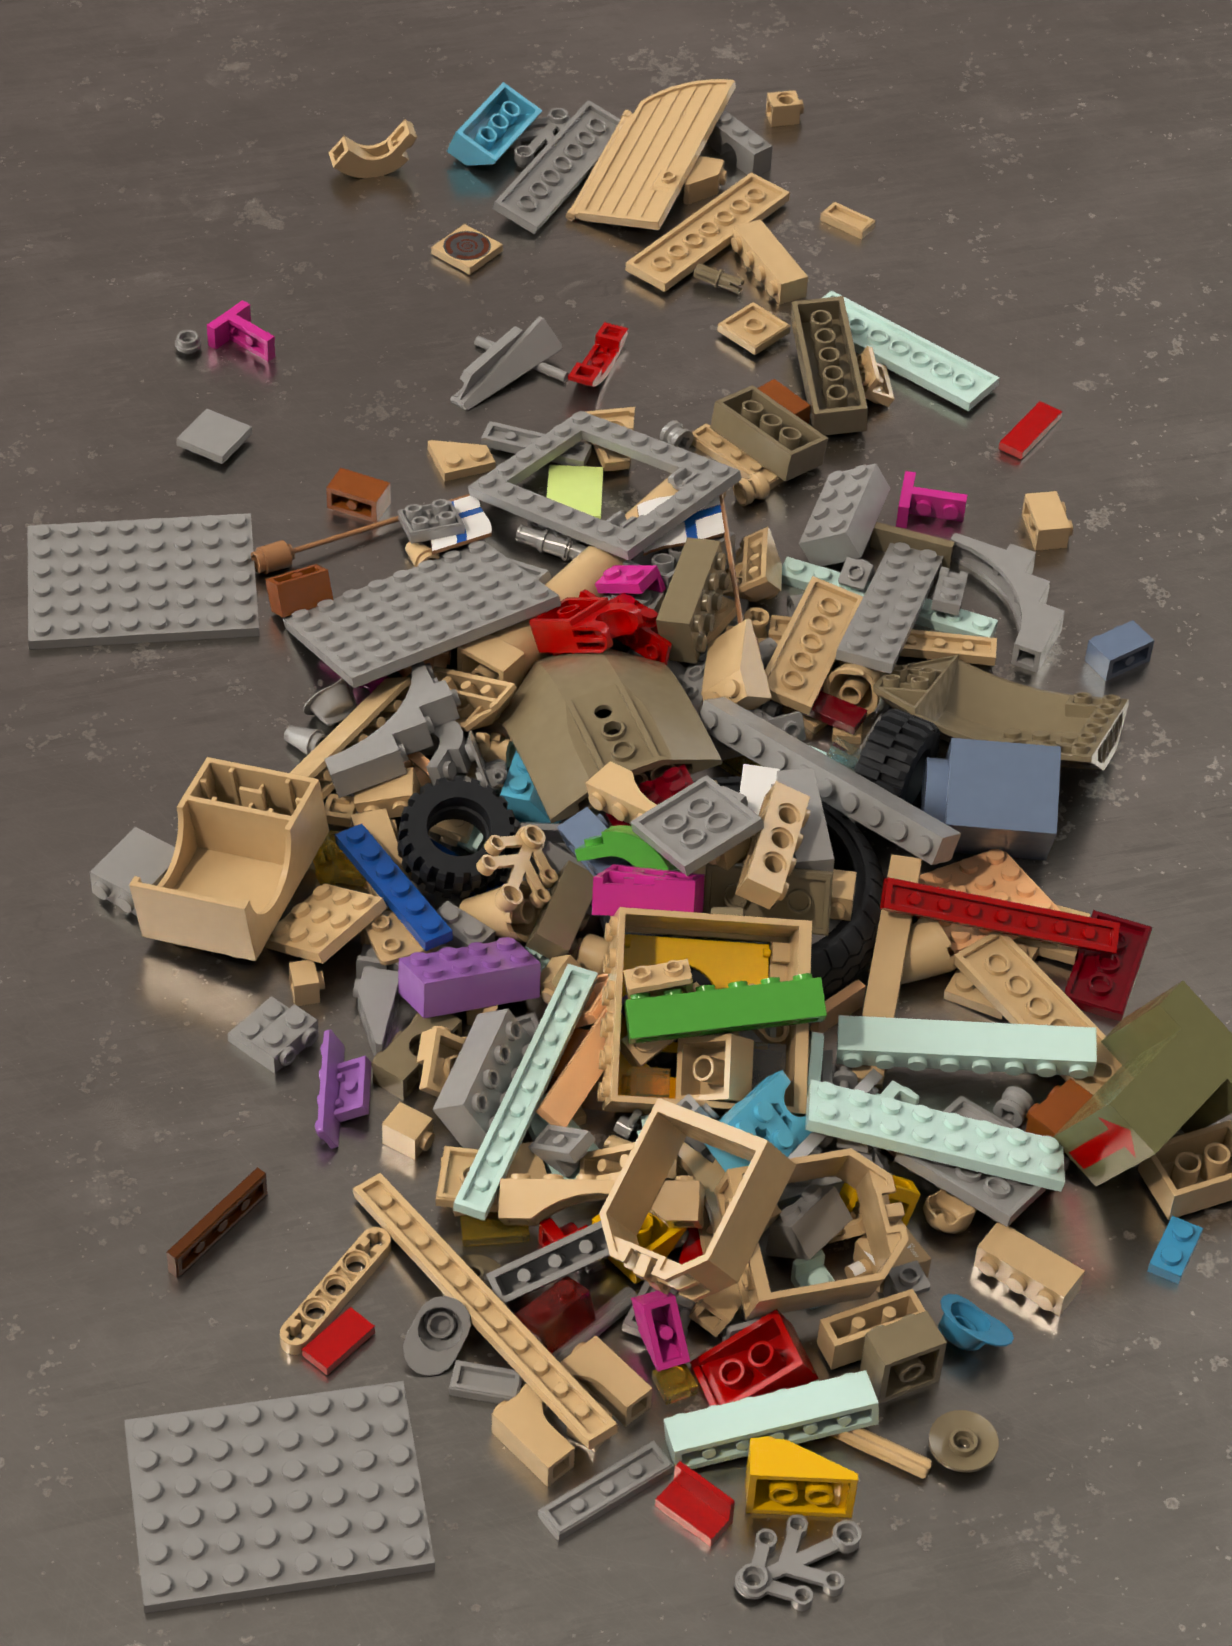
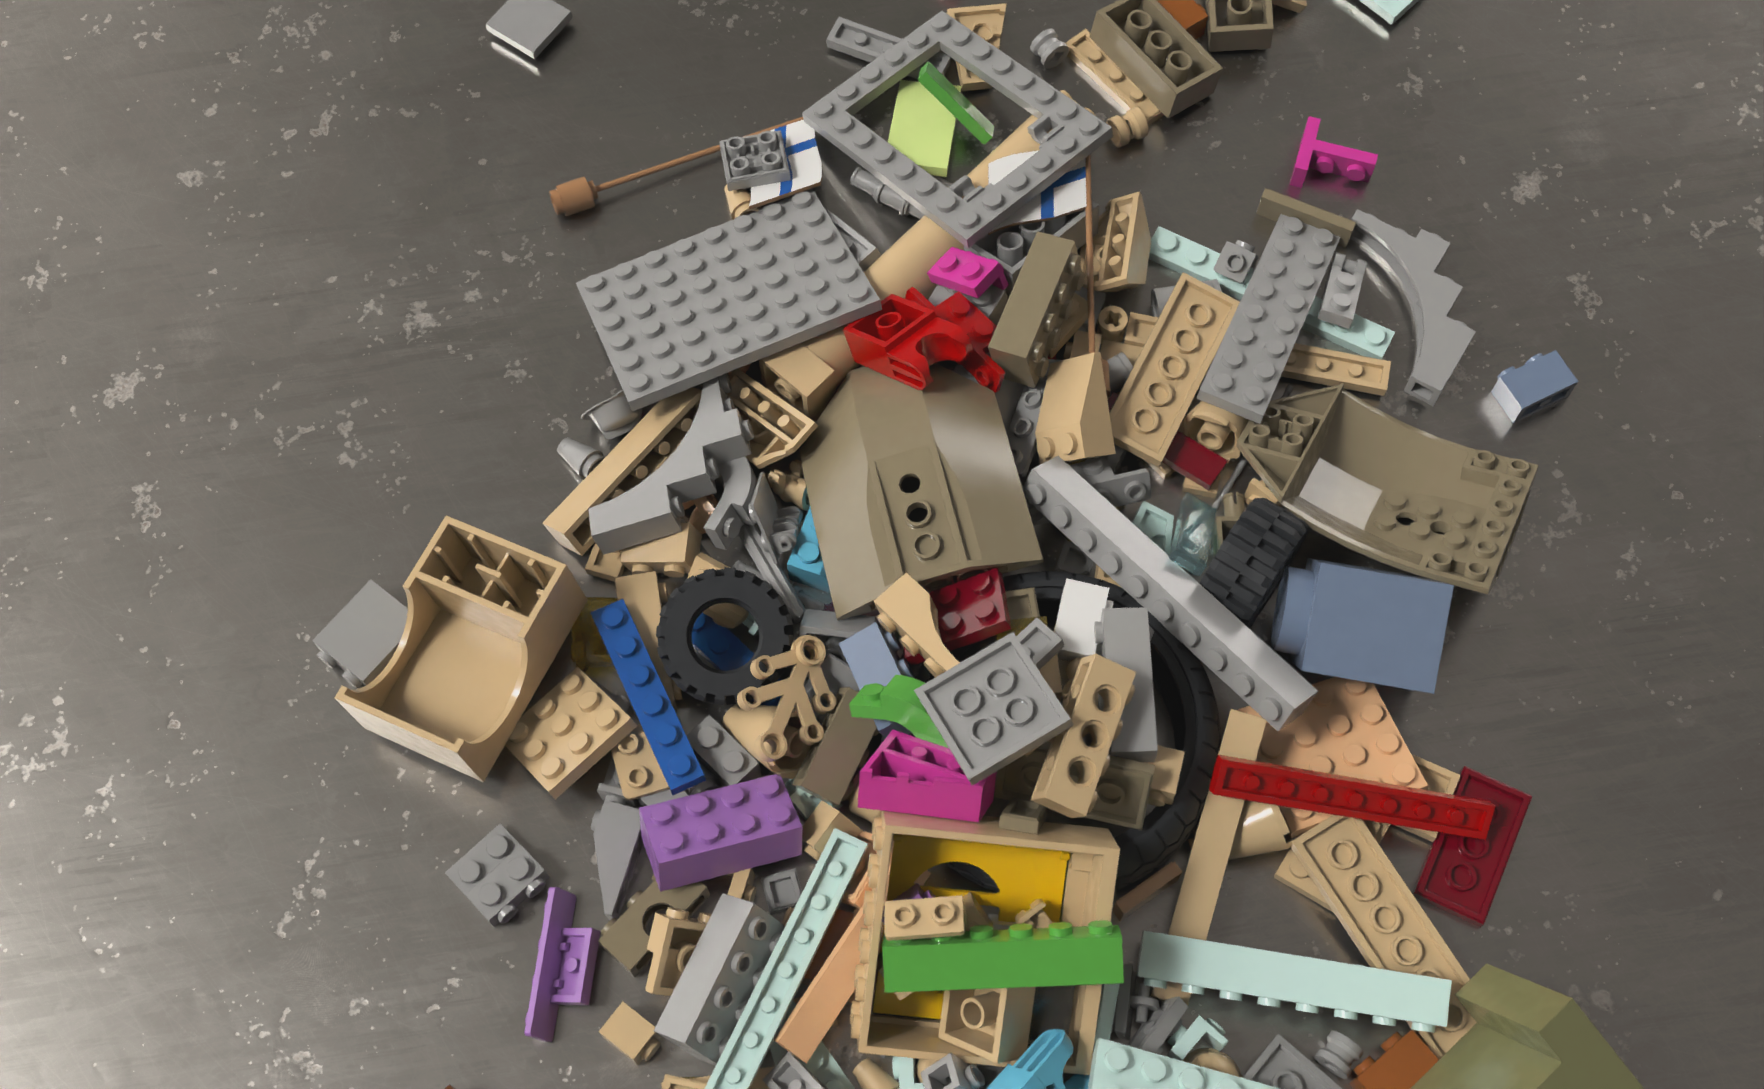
camera: 10 degrees right, 20 degrees up
light grey plate [28,513,260,650] -> none
dark orange brick [265,564,333,618] -> none
tan plate [289,960,325,1006] -> none
dark orange brick [326,468,391,523] -> none
tan wing [427,440,496,482] -> none
clear yellow brick [620,1066,670,1098] -> none
light grey brick [799,463,890,567] -> none
red tile [999,401,1063,460] -> none
tan brick [1022,491,1073,551] -> none
none -> bright green tile [918,61,994,144]

